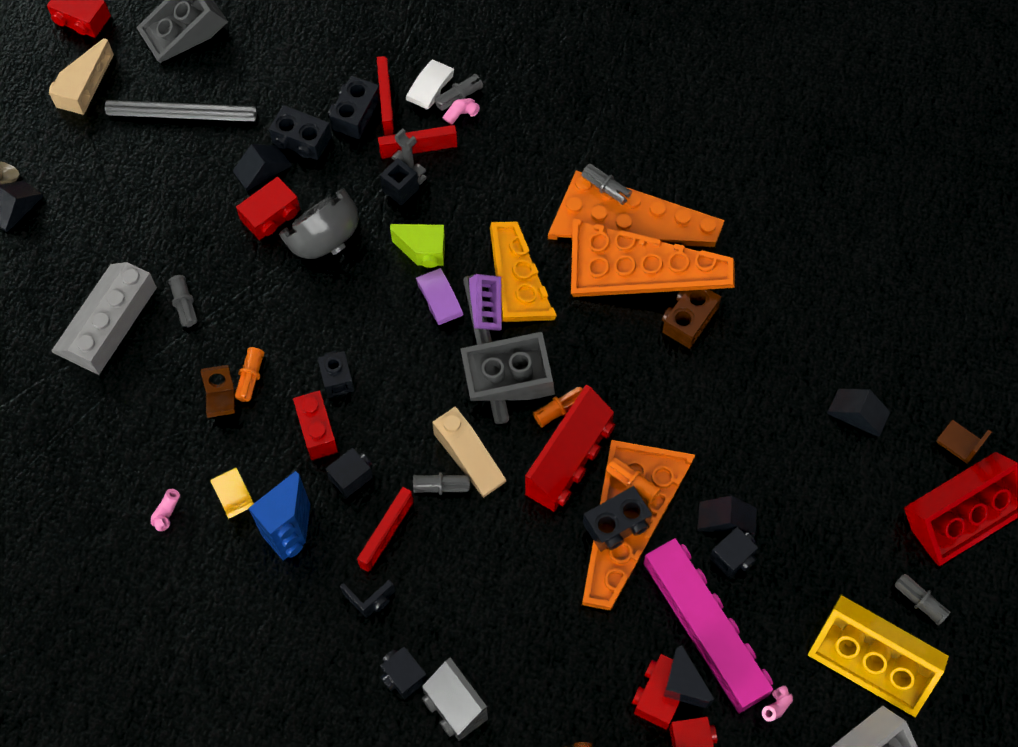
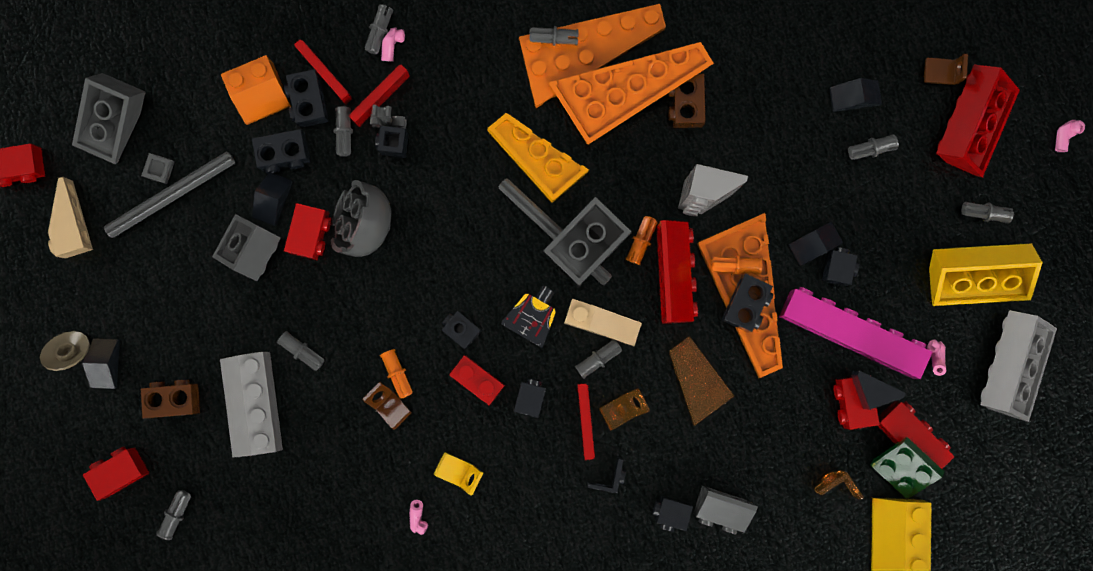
camera: 35 degrees left, 20 degrees up
blue slope [248,471,311,561] -> none
lime slope [390,224,445,268] -> none
white slope [406,59,454,109] -> none
medium lavender slope [416,268,463,325] -> none
medium lavender slope [469,274,502,331] -> none
none -> dark grey tile [141,153,175,184]
none -> reddish brown brick [141,380,200,419]
none -> dark grey slope [212,214,280,281]
none -> orange slope [221,55,291,125]
none -> dark grey axle [333,106,353,156]
none -> black torso [501,285,556,348]
none -> clear orange bracket [599,389,650,430]
none -> clear orange wing [669,337,734,426]
none -> light grey slope [678,164,748,216]
none -> dark grey axle [848,134,899,160]

